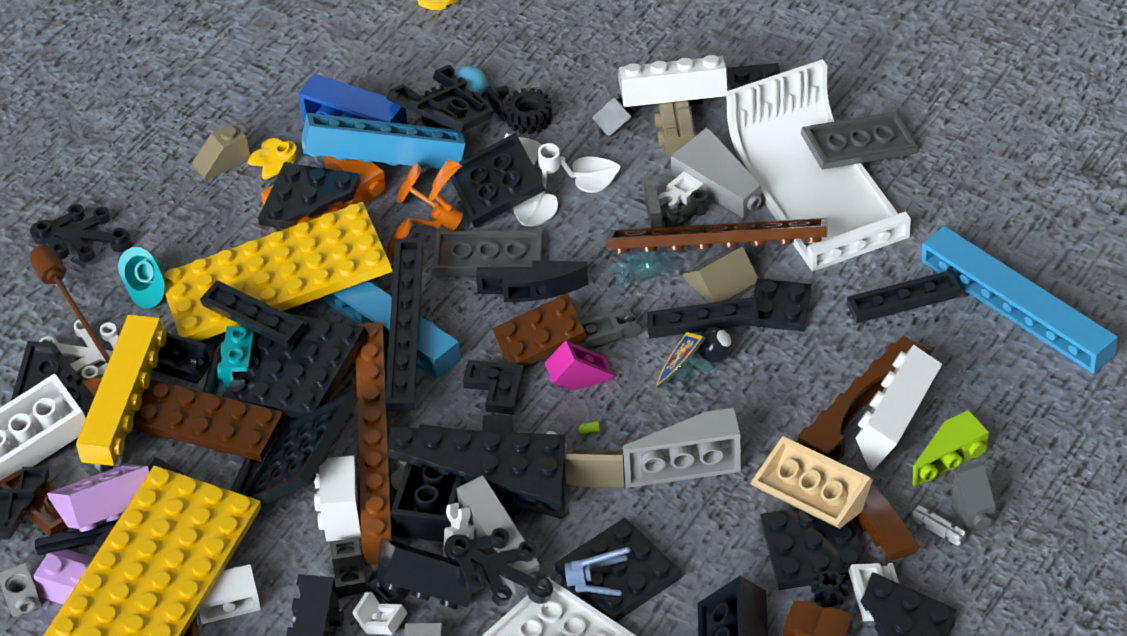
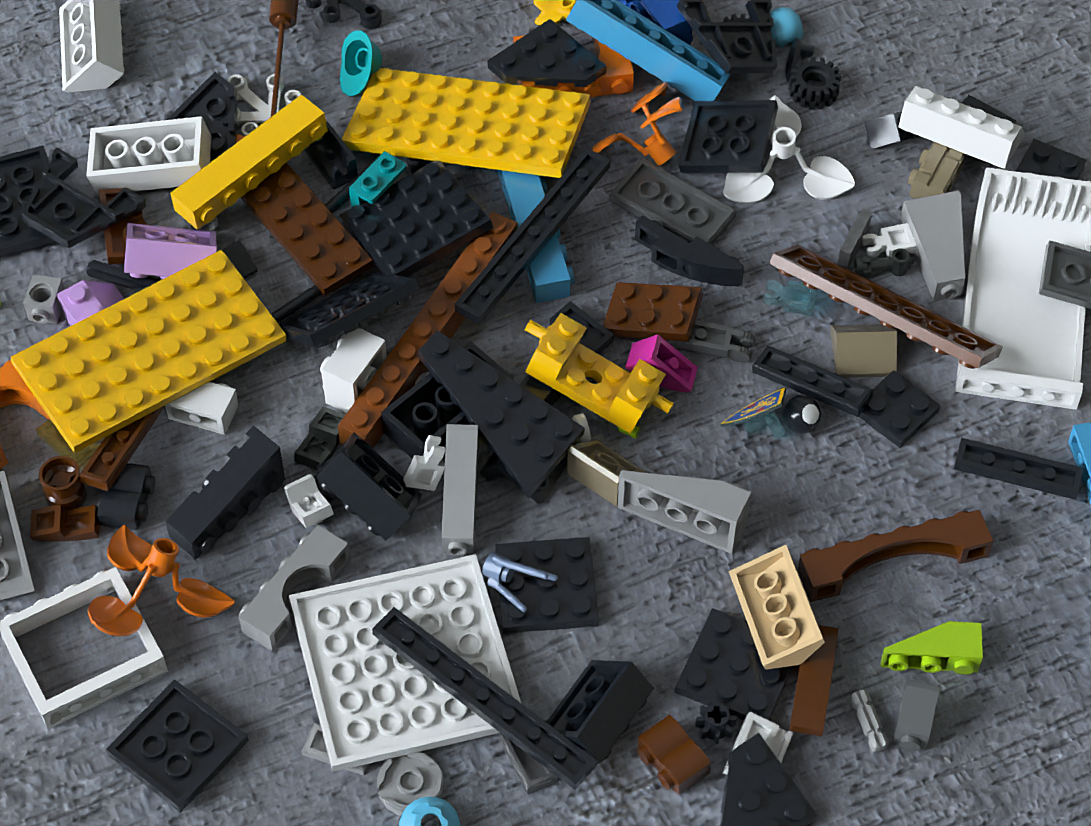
camera: 30 degrees right, 10 degrees up
black plate [200,280,306,348] -> none
black plant [444,528,553,606] -> none
white slope [856,345,942,471] -> none
none -> yellow brick [525,313,674,434]

